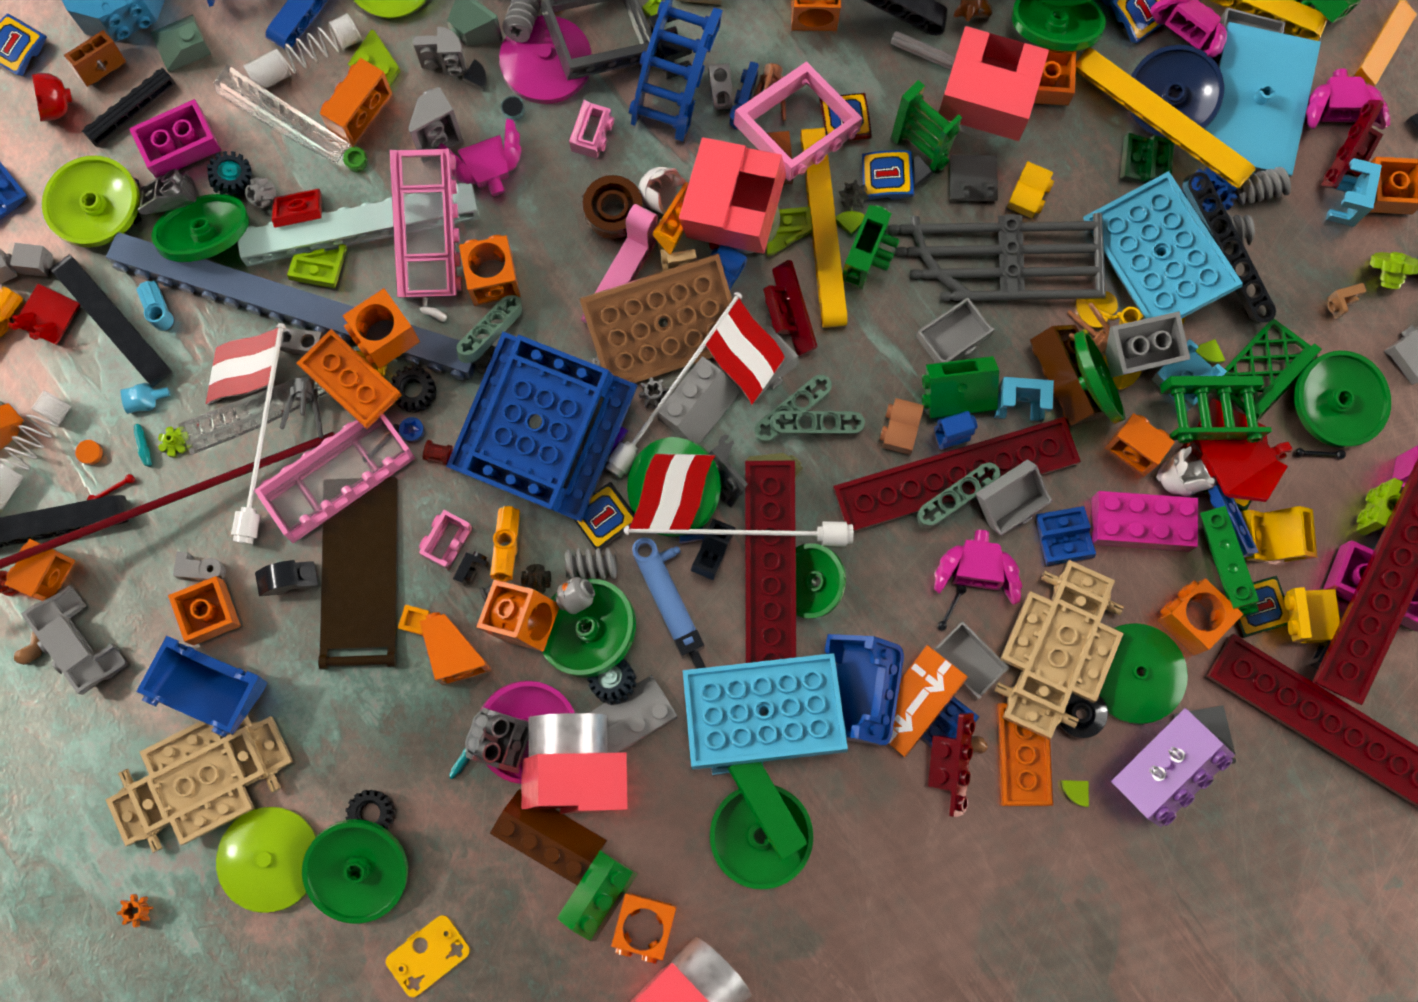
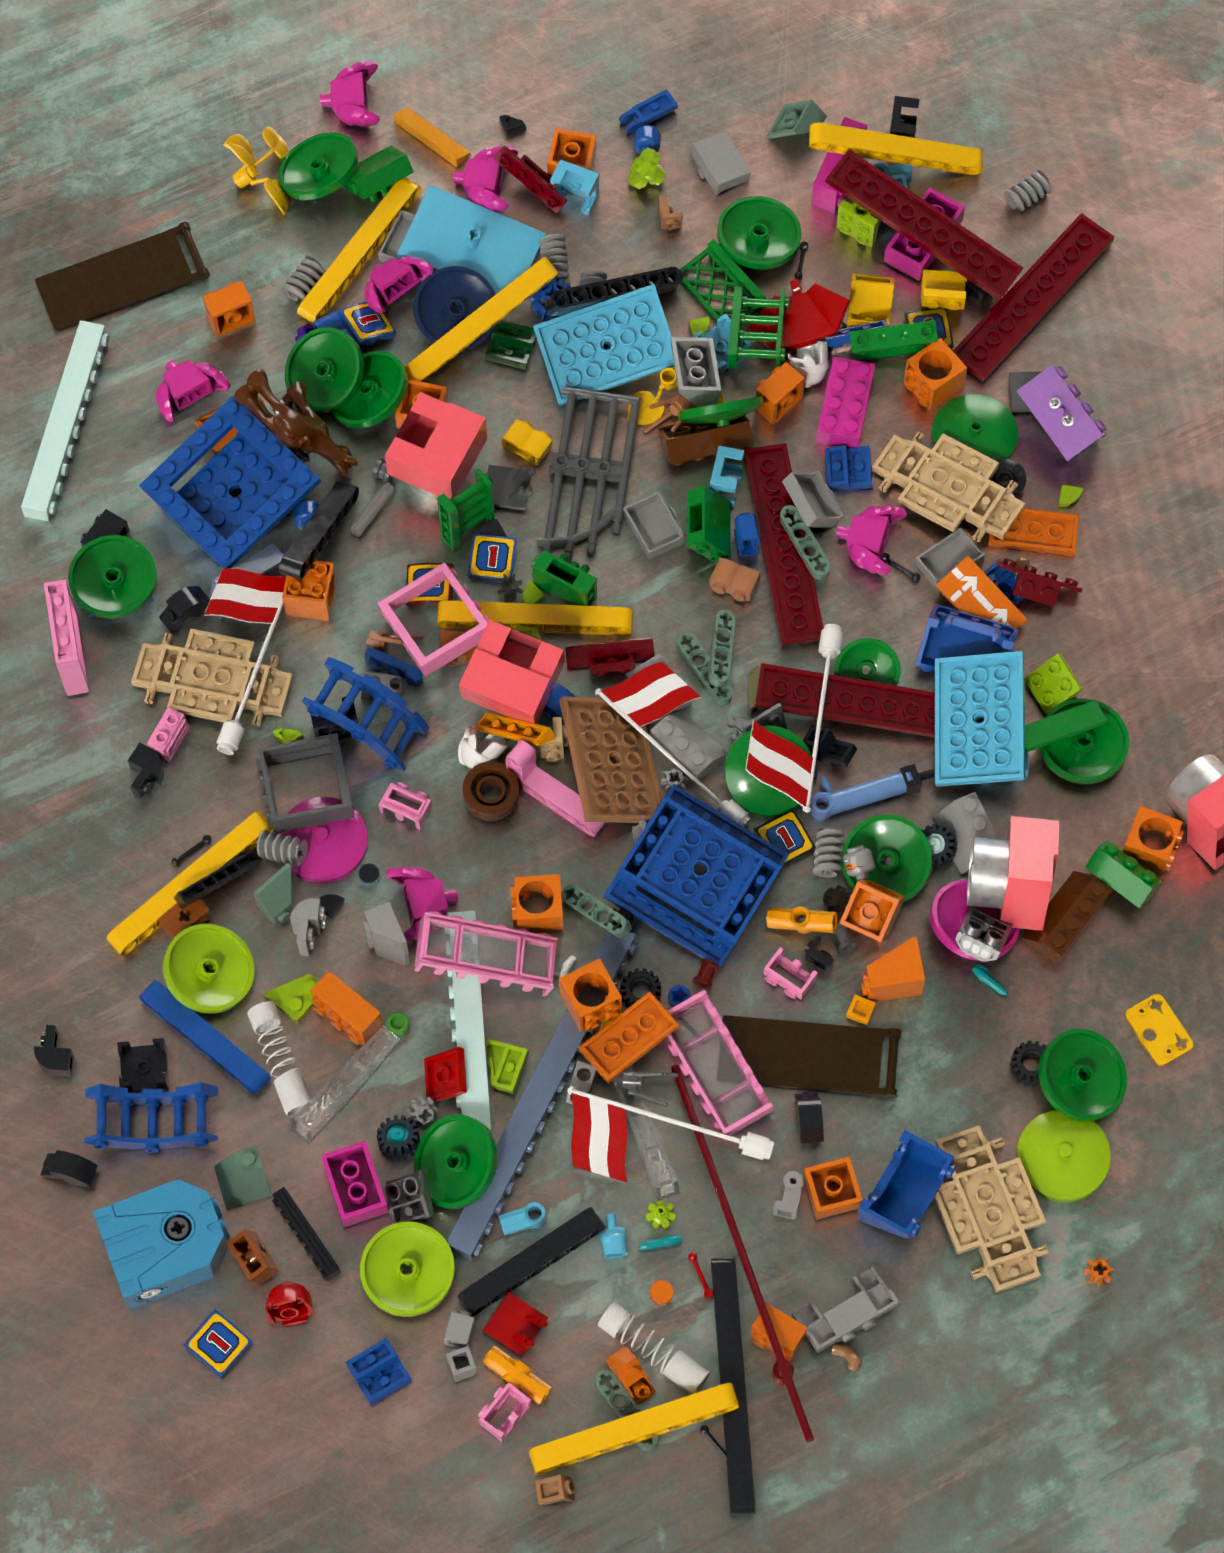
camera: 80 degrees left, 10 degrees down
none -> lime plate [1024,653,1084,715]

